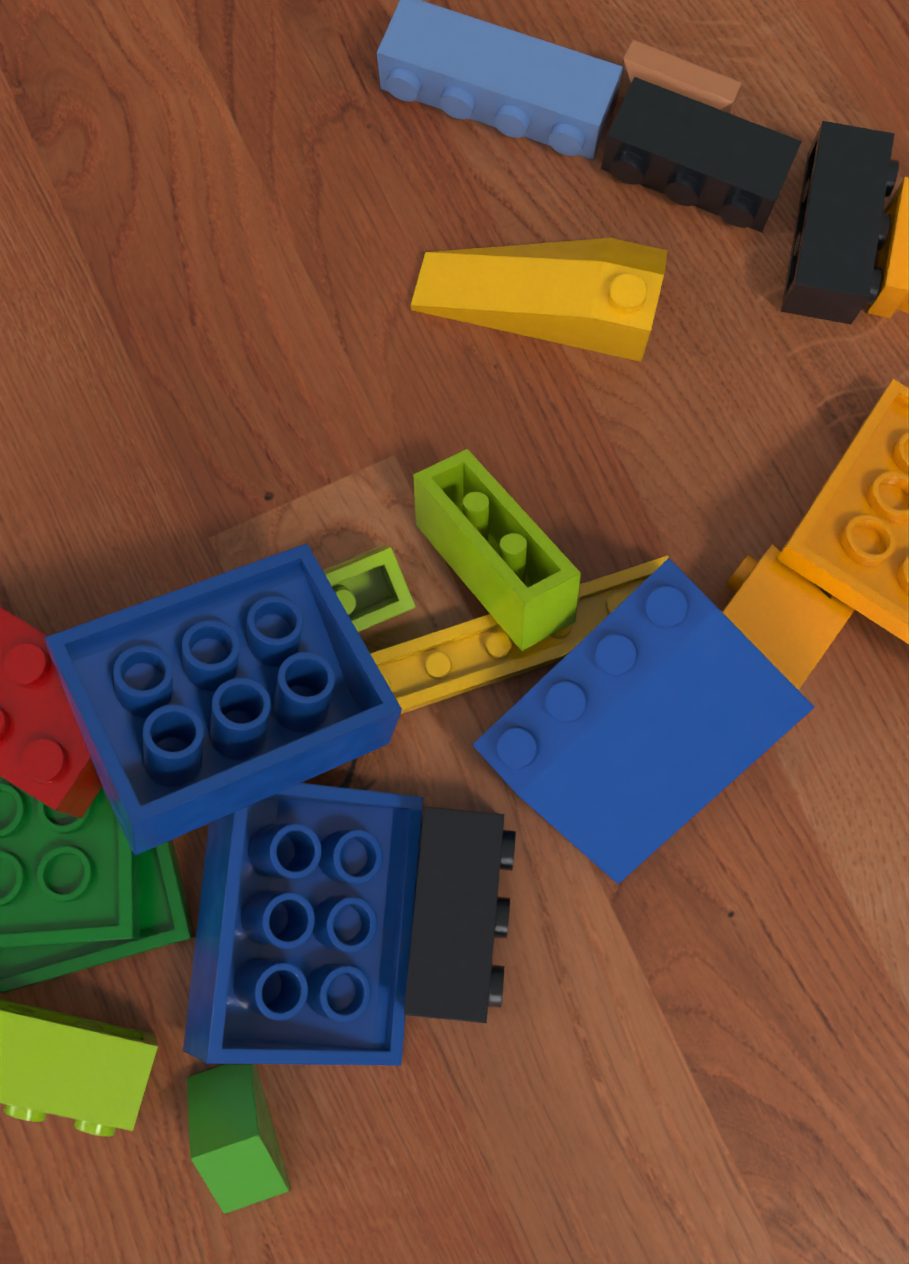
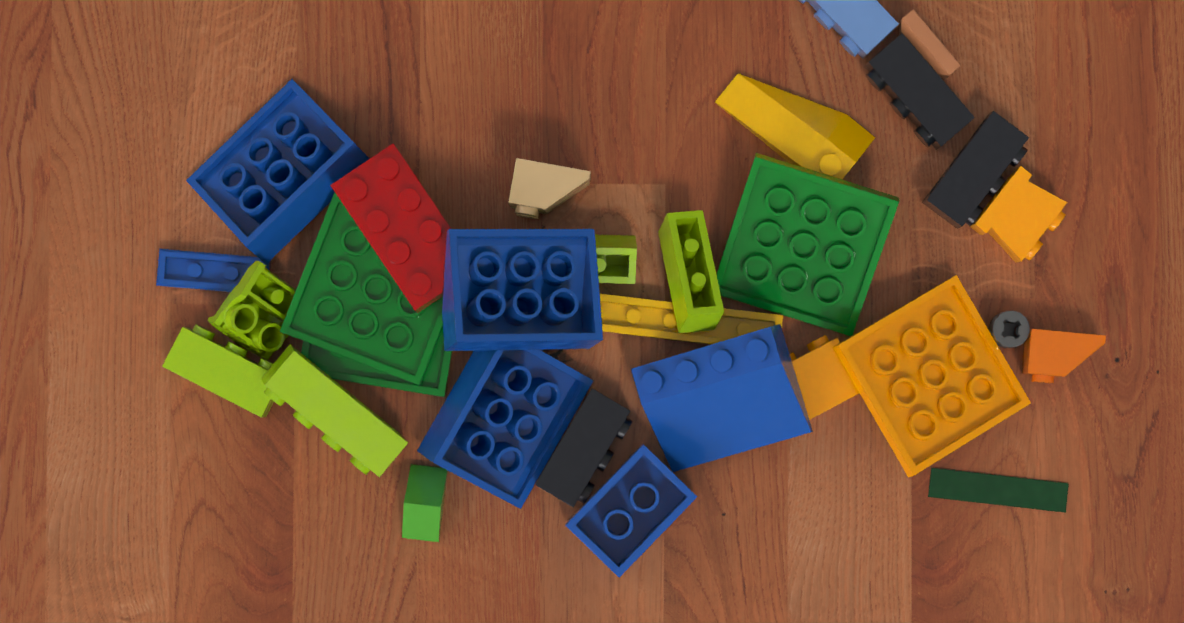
camera: 25 degrees right, 10 degrees up
none -> tan slope [508,158,591,219]
none -> blue brick [565,444,697,578]
none -> green plate [716,153,899,336]

